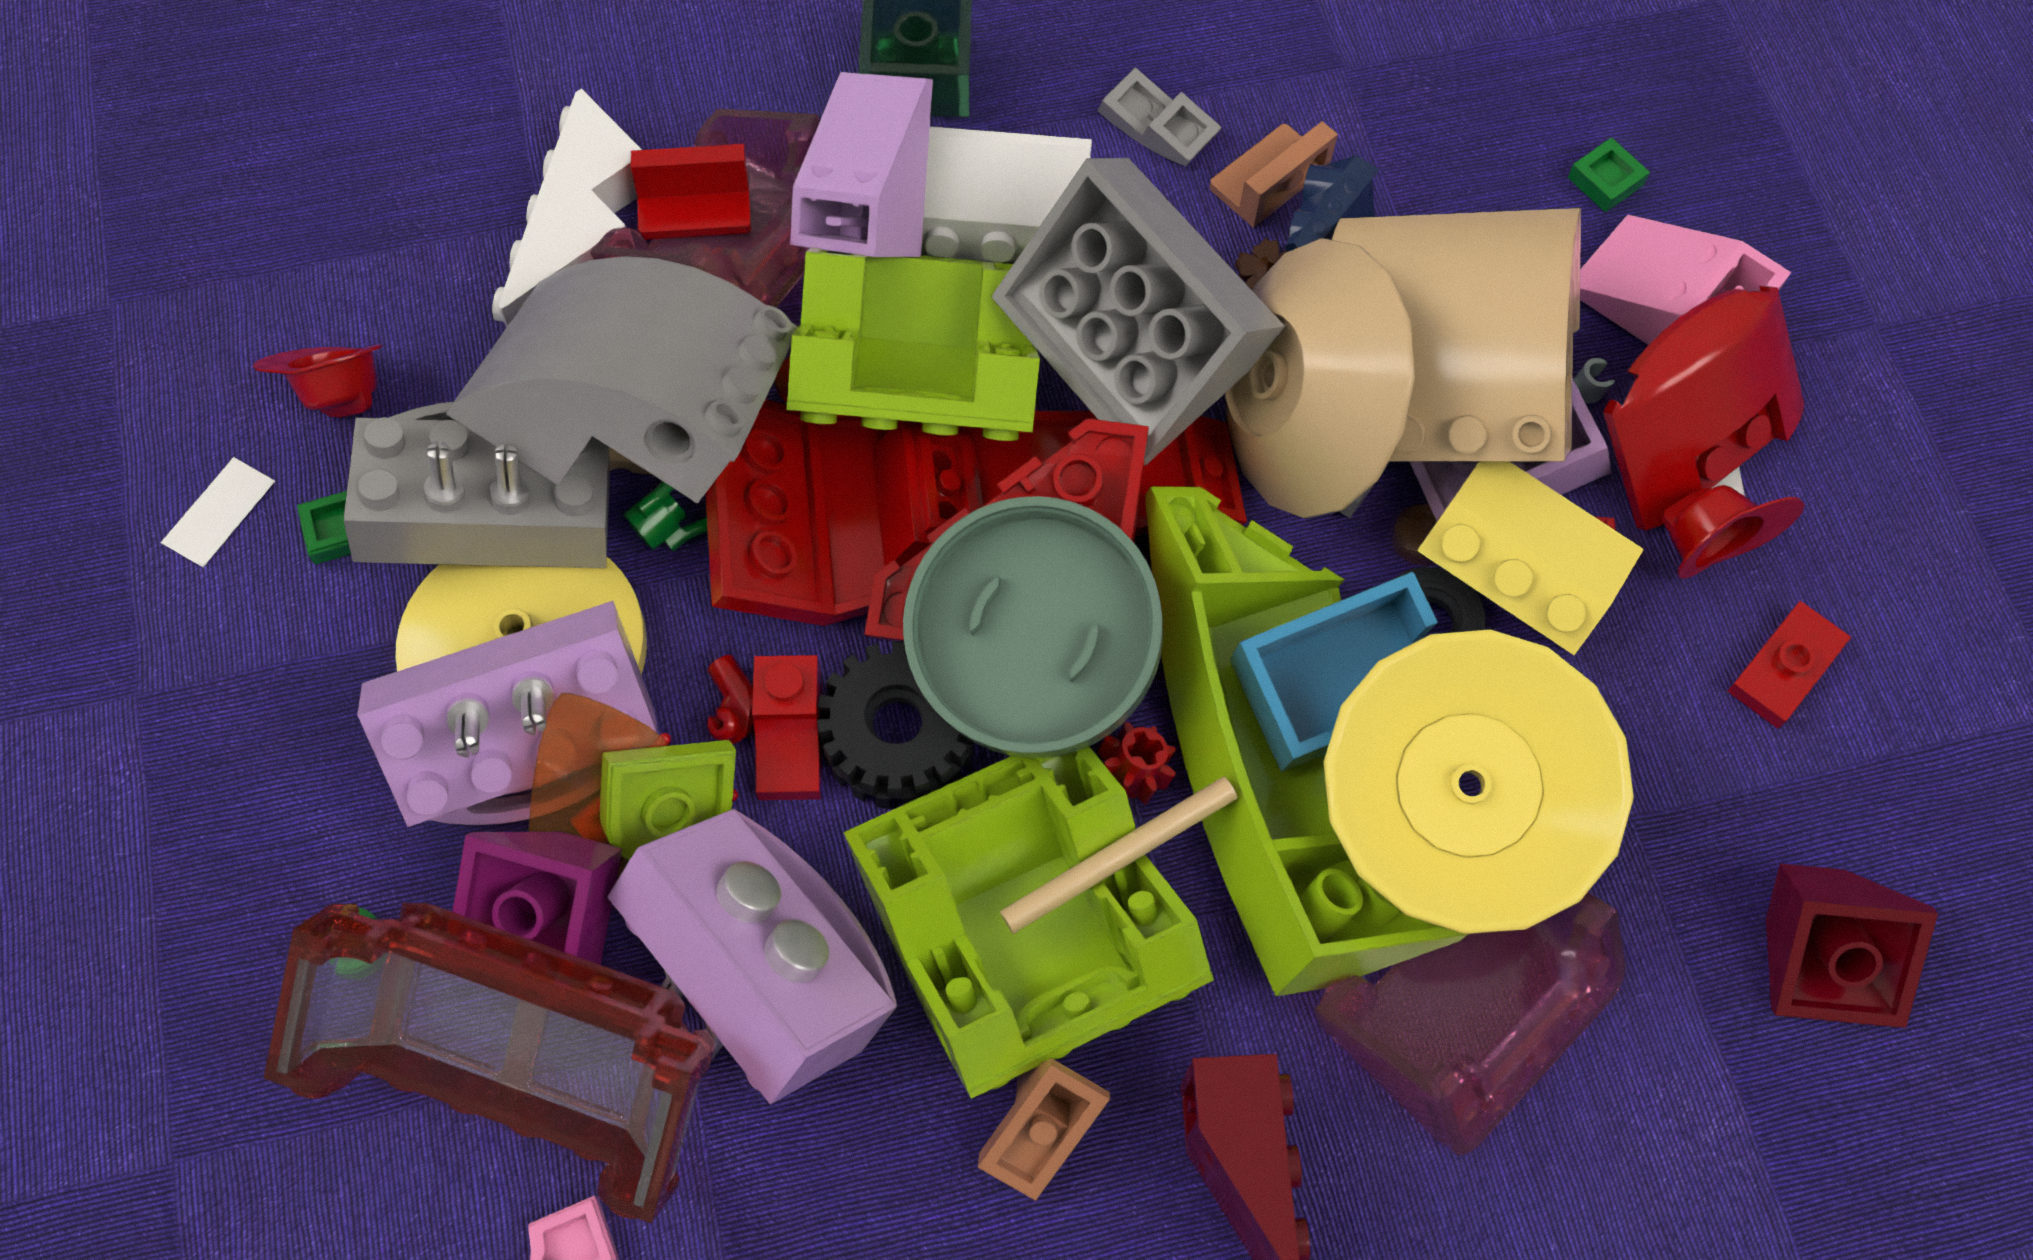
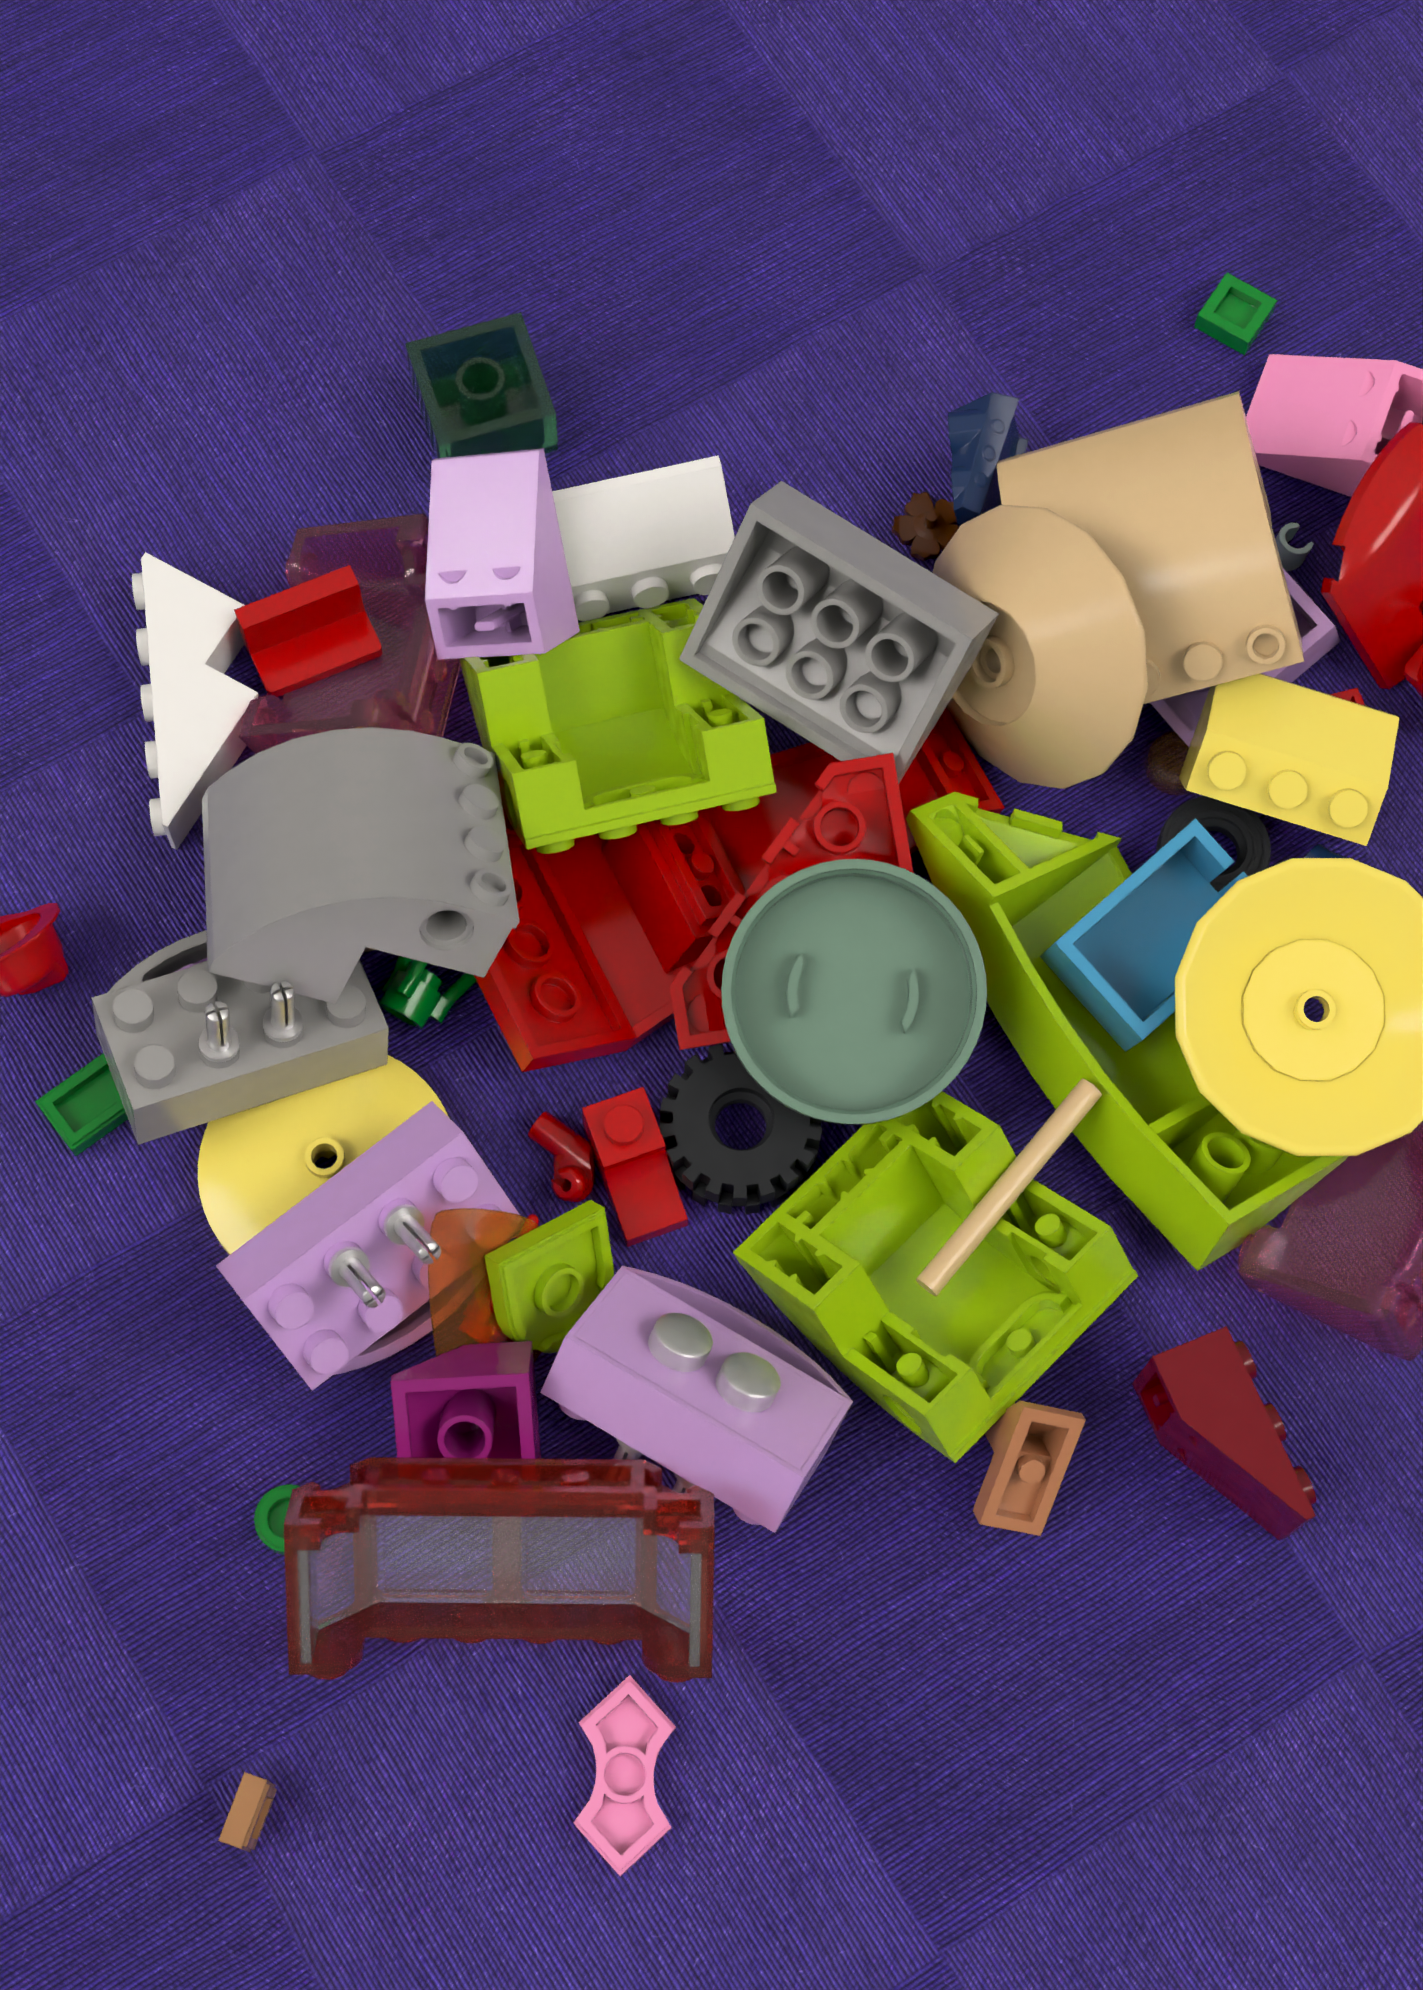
camera: 20 degrees left, 5 degrees up
light grey slope [1097,67,1222,166] -> none
red gear [1097,722,1176,804] -> none
nougat panel [1210,121,1338,228] -> none
none -> medium nougat tile [218,1772,277,1852]

